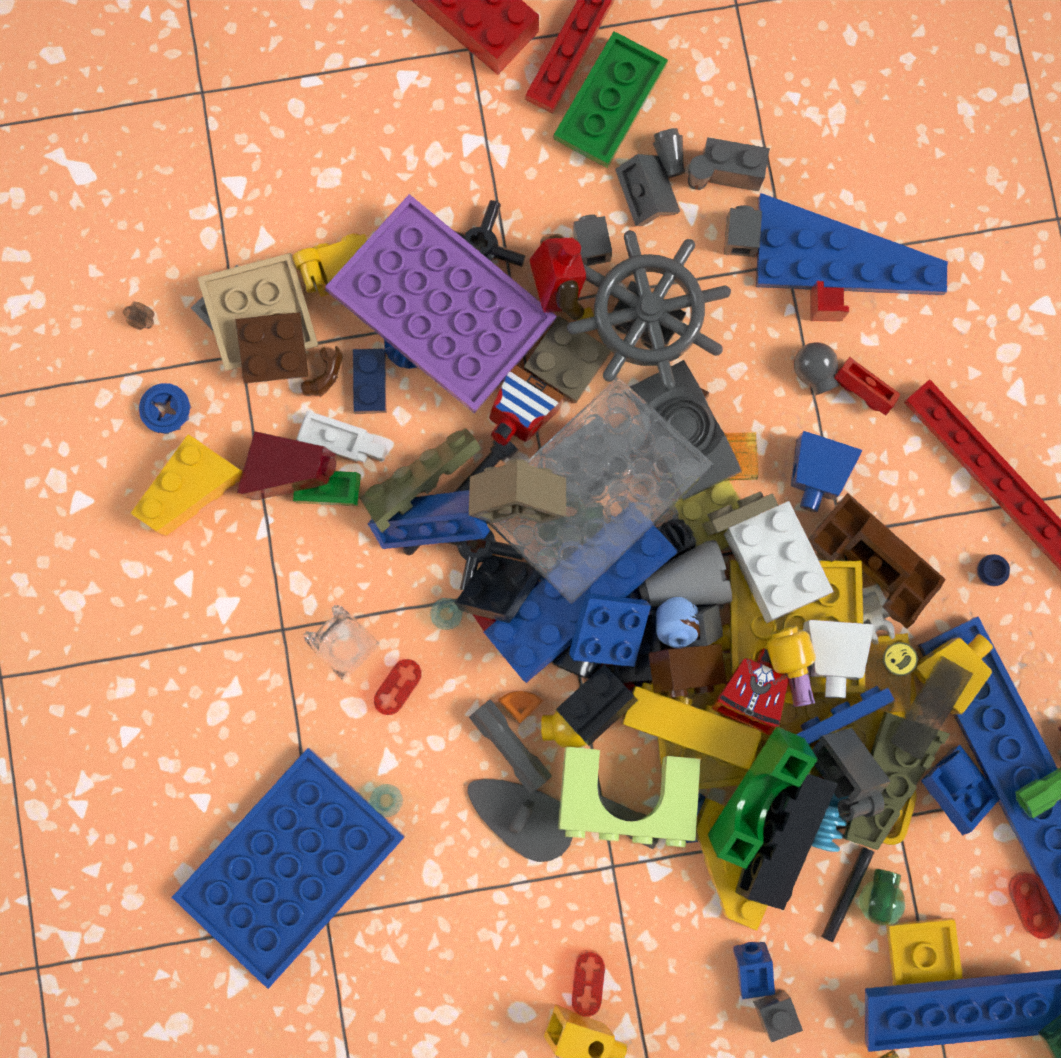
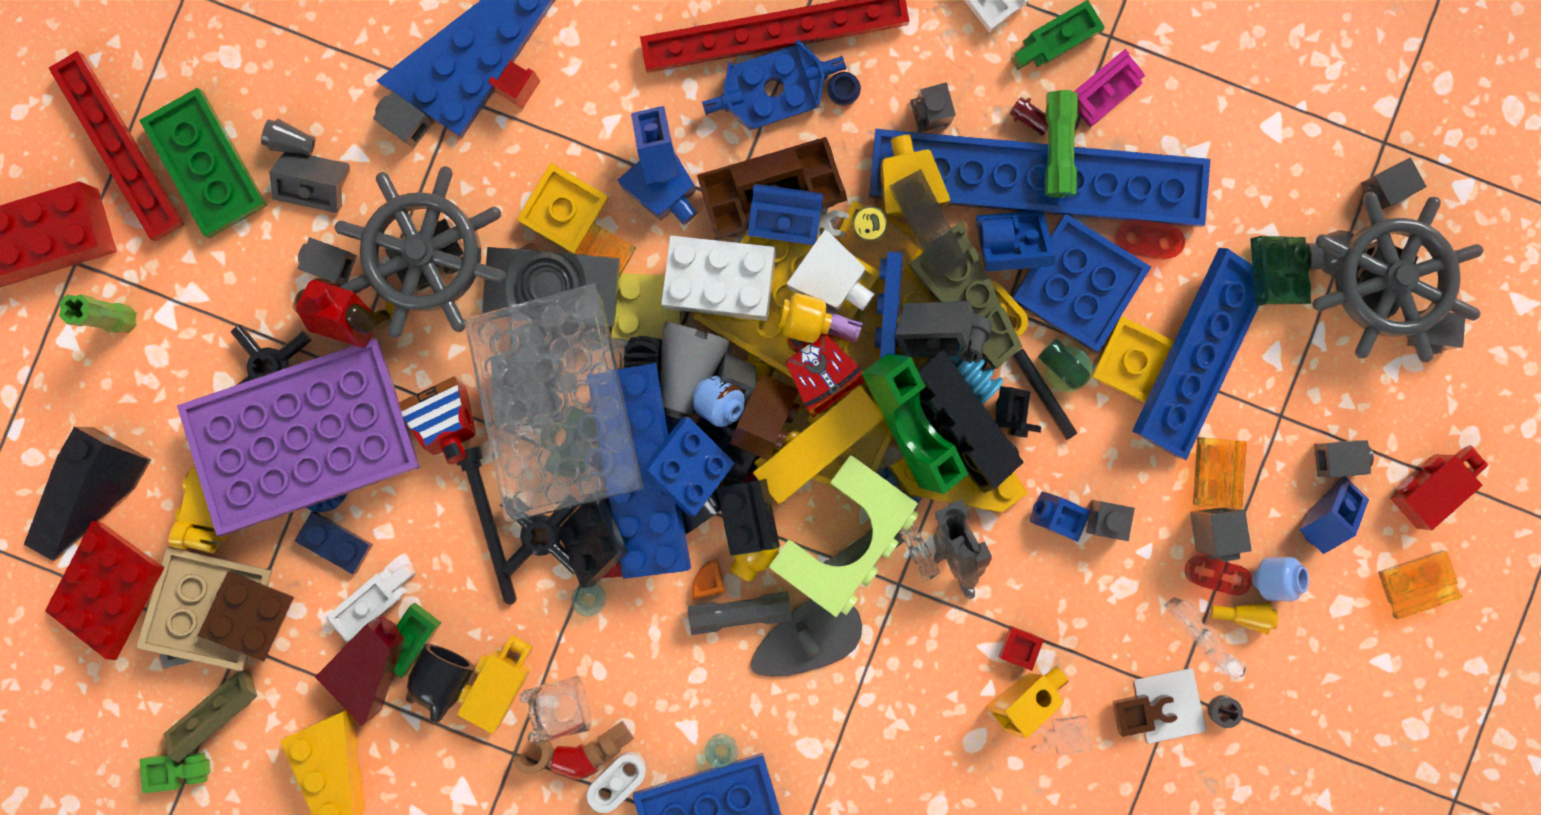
camera: 60 degrees left, 5 degrees up
clear smoke plate [123,301,155,330] -> none
blue gear [139,383,192,434] -> none
reddish brown piece [301,346,343,397] -> none
olive wing [360,428,482,533] -> none
blue panel [368,490,490,549] -> none
clear red beam [374,659,422,715] -> none
dark tan brick [469,459,566,524] -> none
dark tan plate [524,316,611,403] -> none
clear red beam [571,949,605,1017] -> none
dark grey hinge [688,137,770,192] -> none
dark tan plate [702,491,778,535] -> none
dark grey piece [794,342,839,396] -> none
red plate [834,357,901,416] -> none
none -> black wedge [23,426,152,561]
none -> red plate [45,521,165,660]
none -> bright green axle [59,294,137,333]
none -> bright green plate [139,753,211,794]
none -> olive plate [163,670,258,763]
none -> black piece [406,644,475,724]
none -> yellow brick [457,634,533,734]
none -> medium nougat piece [513,721,634,780]
none -> yellow plate [516,162,610,254]
none -> white plate [587,752,647,813]
none -> blue slope [631,106,680,184]
none -> blue plate [702,40,846,130]
none -> blue plate [747,184,823,245]
none -> clear axle [899,522,940,580]
none -> dark grey brick [910,82,956,133]
none -> dark grey animal [933,499,992,599]
none -> black bracket [995,386,1042,438]
none -> red plate [998,625,1044,671]
none -> blue plate [1012,213,1151,353]

